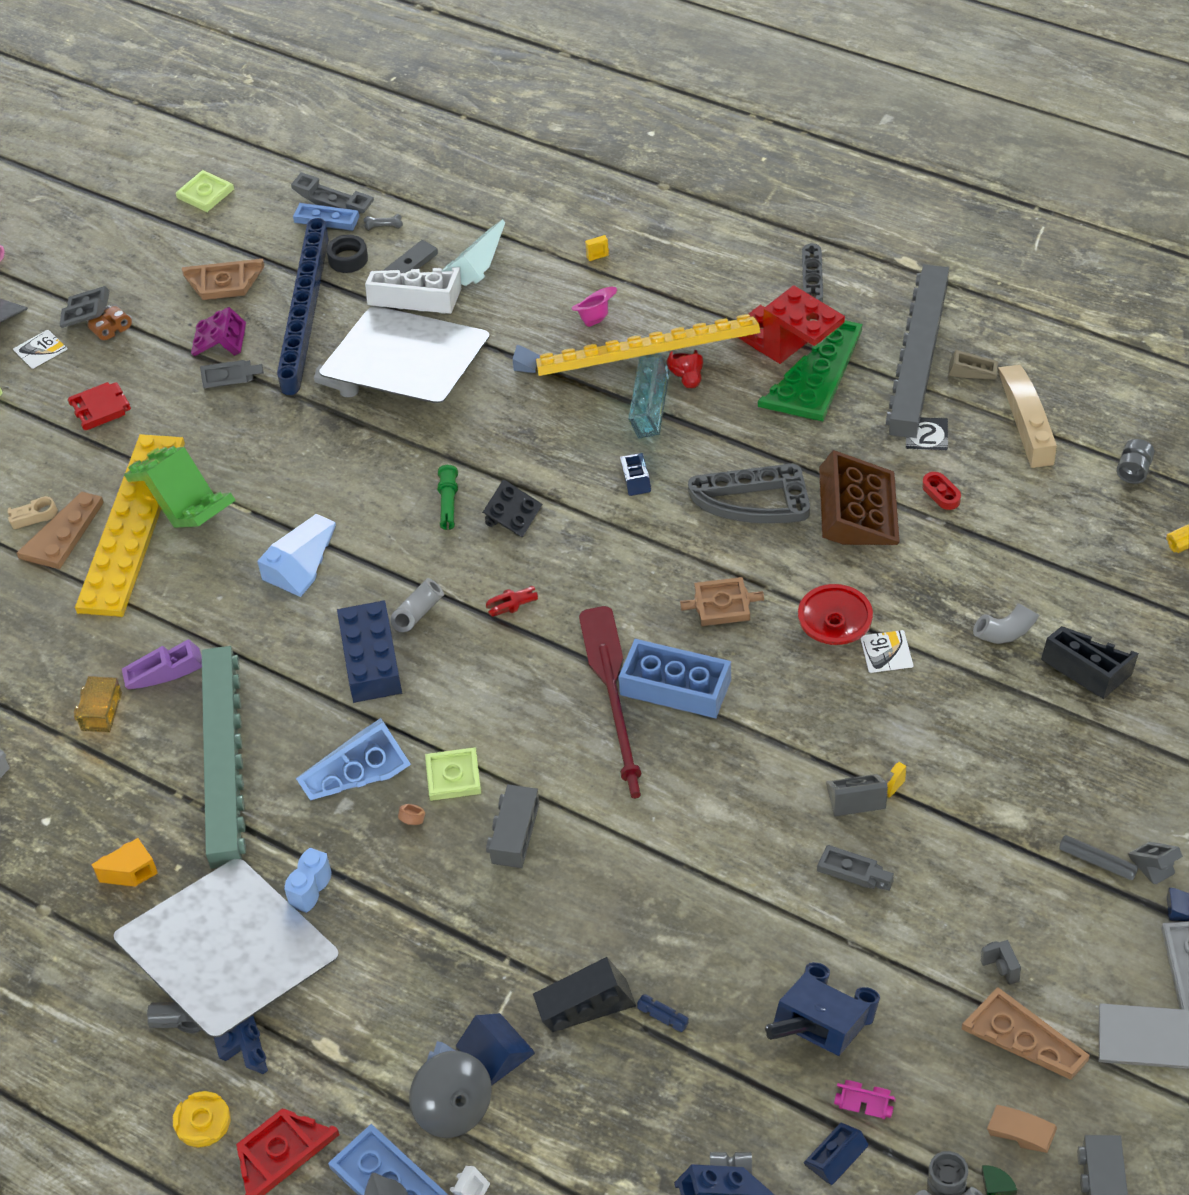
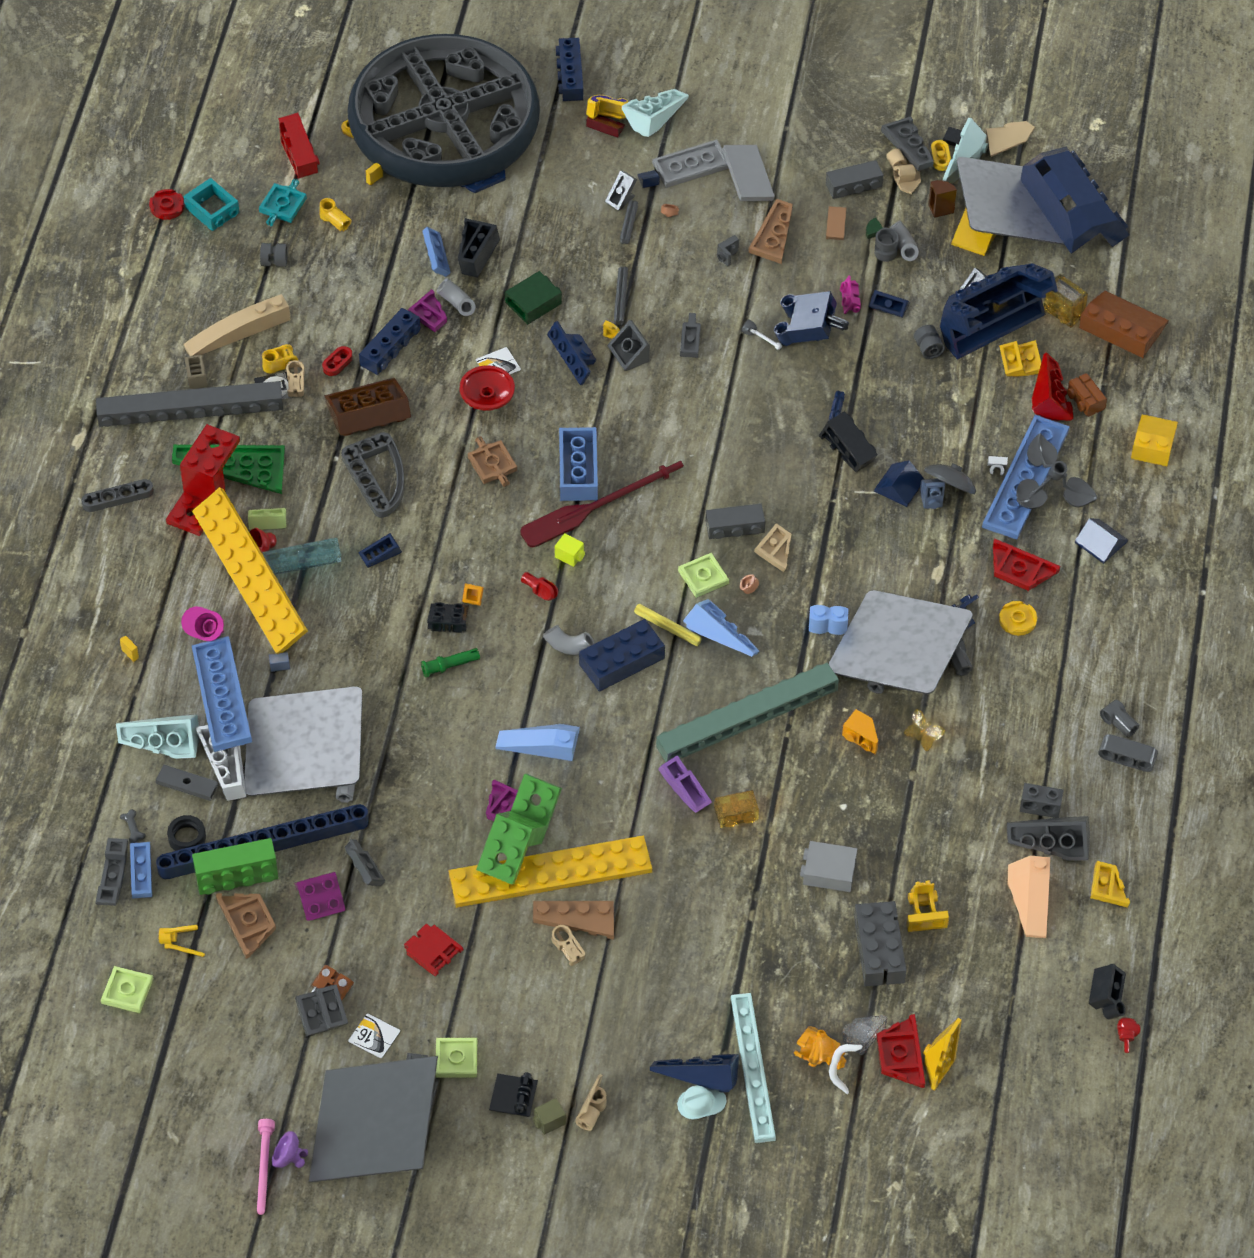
camera: 115 degrees left, 5 degrees up
none -> yellow plant [159,925,205,957]
none -> medium blue plate [192,636,253,752]
none -> bright green brick [192,838,278,895]
none -> yellowish green slope [248,508,286,530]
none -> yellow piece [262,344,299,374]
none -> tan piece [286,360,305,397]
none -> dark blue brick [359,308,421,375]
none -> magenta wing [408,289,447,332]
none -> medium blue plate [423,227,451,277]
none -> light orange slope [462,583,484,606]
none -> magenta wing [486,780,518,822]
none -> dark green brick [505,271,562,325]
none -> dark blue bracket [547,321,597,385]
none -> neon yellow brick [555,533,585,567]
none -> dark grey axle [614,267,628,326]
none -> light yellow axle [634,604,702,646]
none -> nougat tile [661,204,679,217]
none -> hinge [741,319,782,350]
none -> tan wing [754,524,792,572]
none -> clear yellow piece [904,709,946,751]

